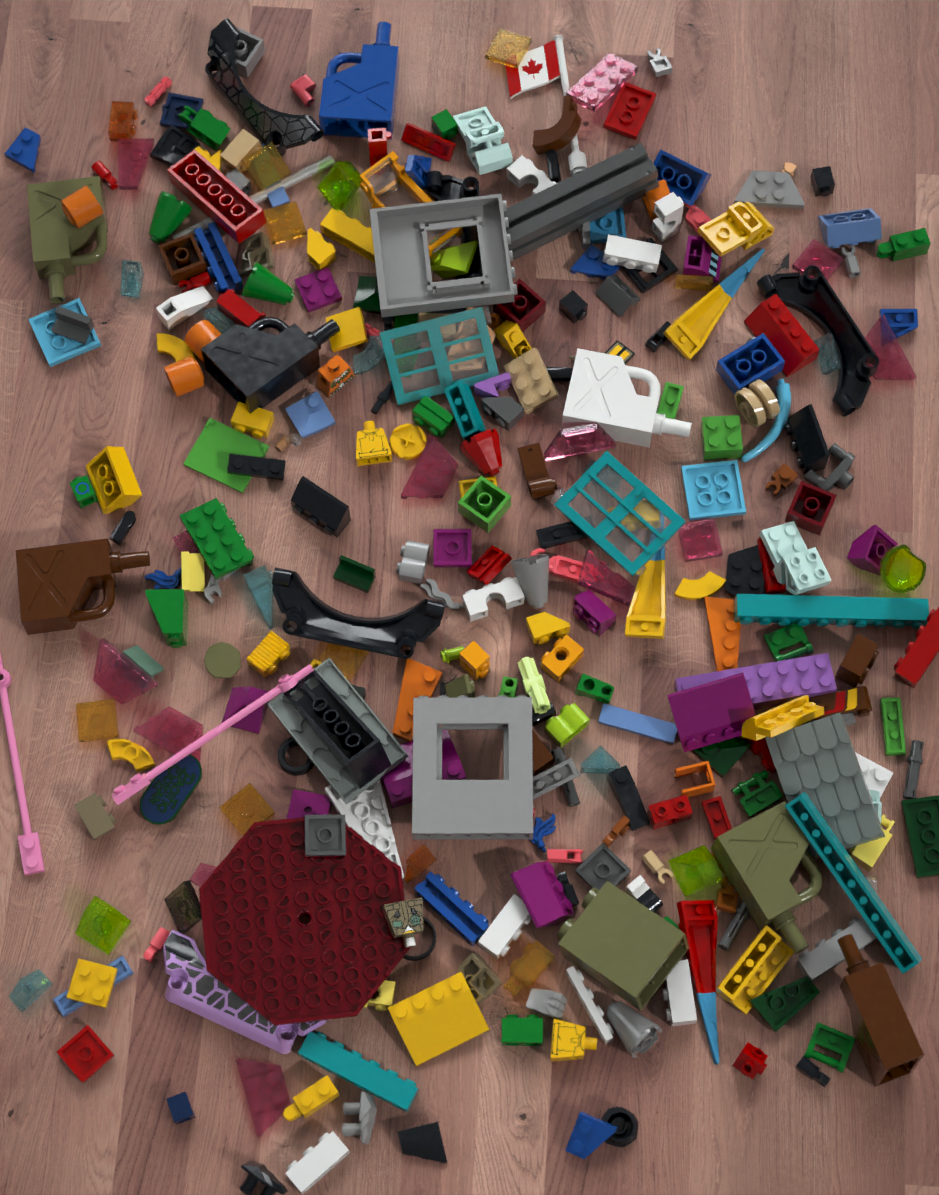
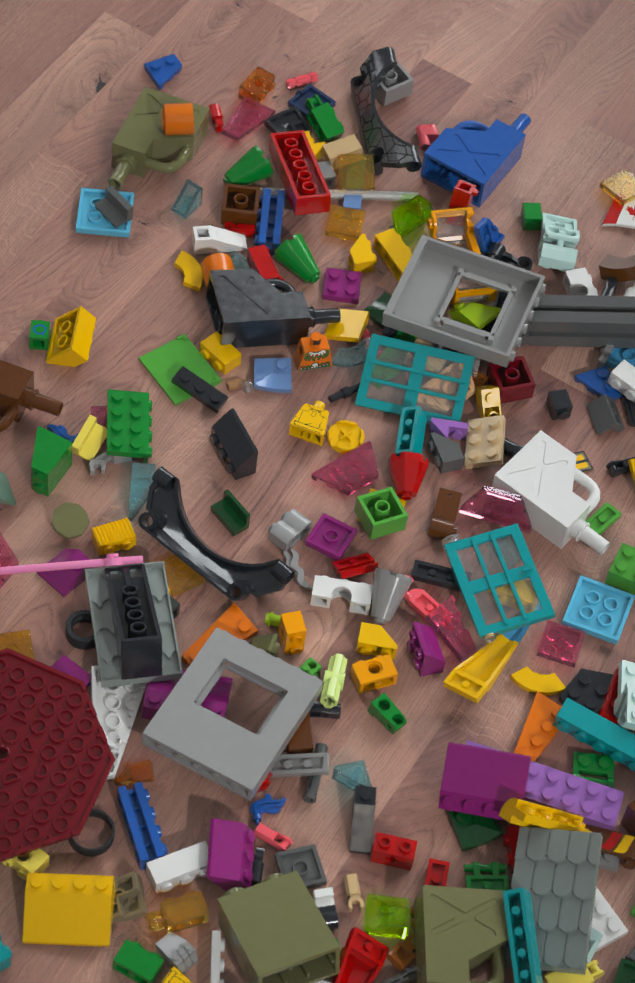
camera: 20 degrees right, 15 degrees down
black bar [110,511,136,545] -> none
orange piece [163,356,205,398] -> none
dark tan slope [238,232,275,277] -> none
dark grey plate [304,815,346,856] -> none
dark tan torso [382,898,423,948] -> none
red plate [401,123,456,162] -> none
green brick [412,396,455,439] -> none
lime brick [545,703,590,748] -> none
medium blue tile [598,704,677,745] -> none
dark orange plate [602,815,630,848] -> none
orange piece [673,761,715,798] -> none

